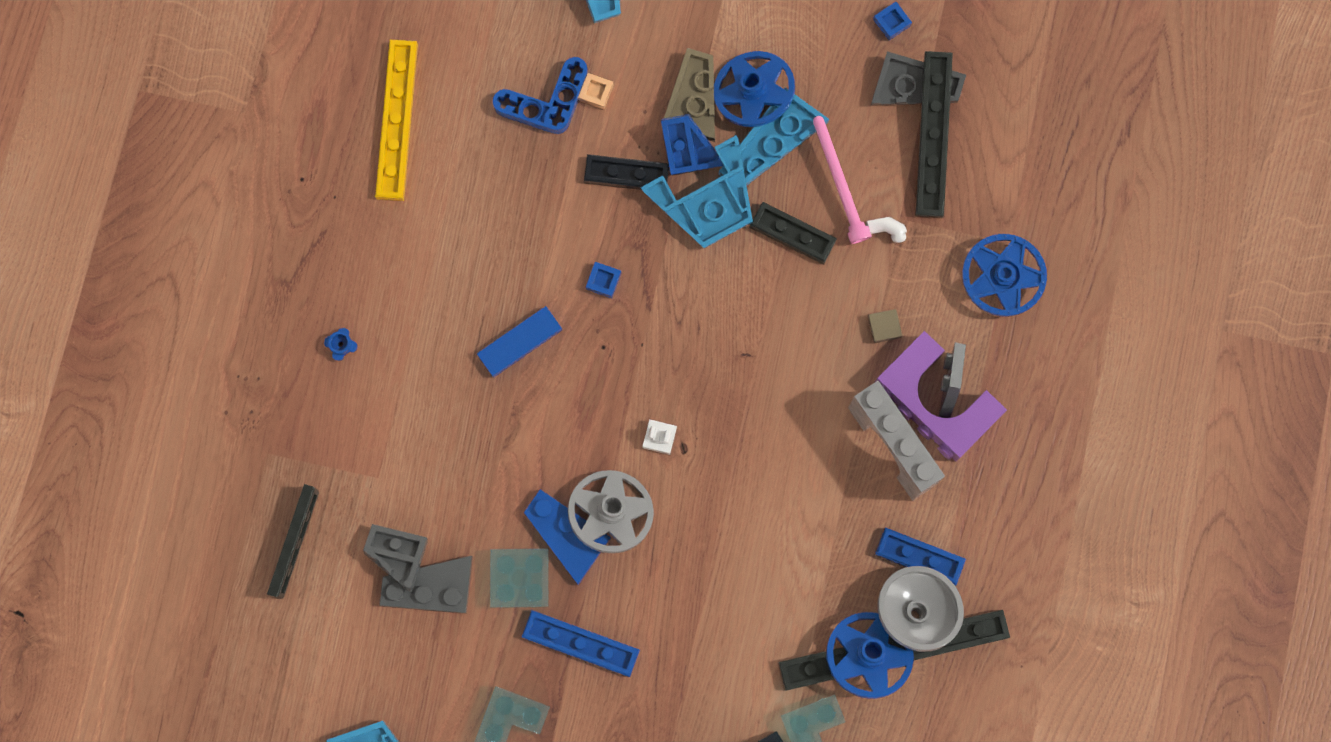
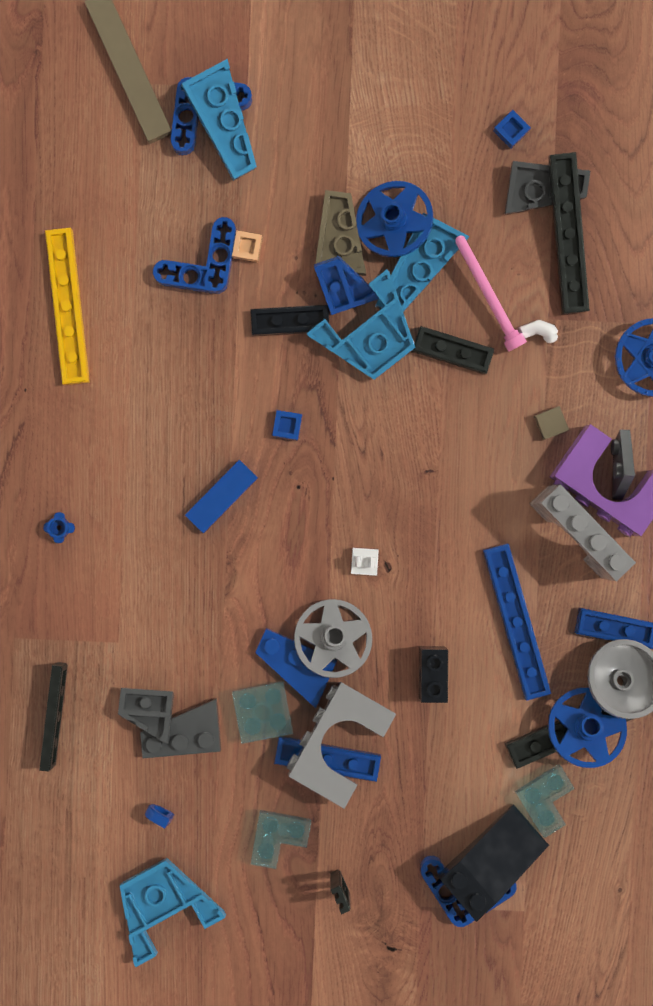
camera: 15 degrees left, 10 degrees up
none -> blue tile [145,804,174,829]
none -> light grey arch [286,682,396,809]
none -> black brick [419,646,448,703]
none -> blue tile [483,543,551,701]

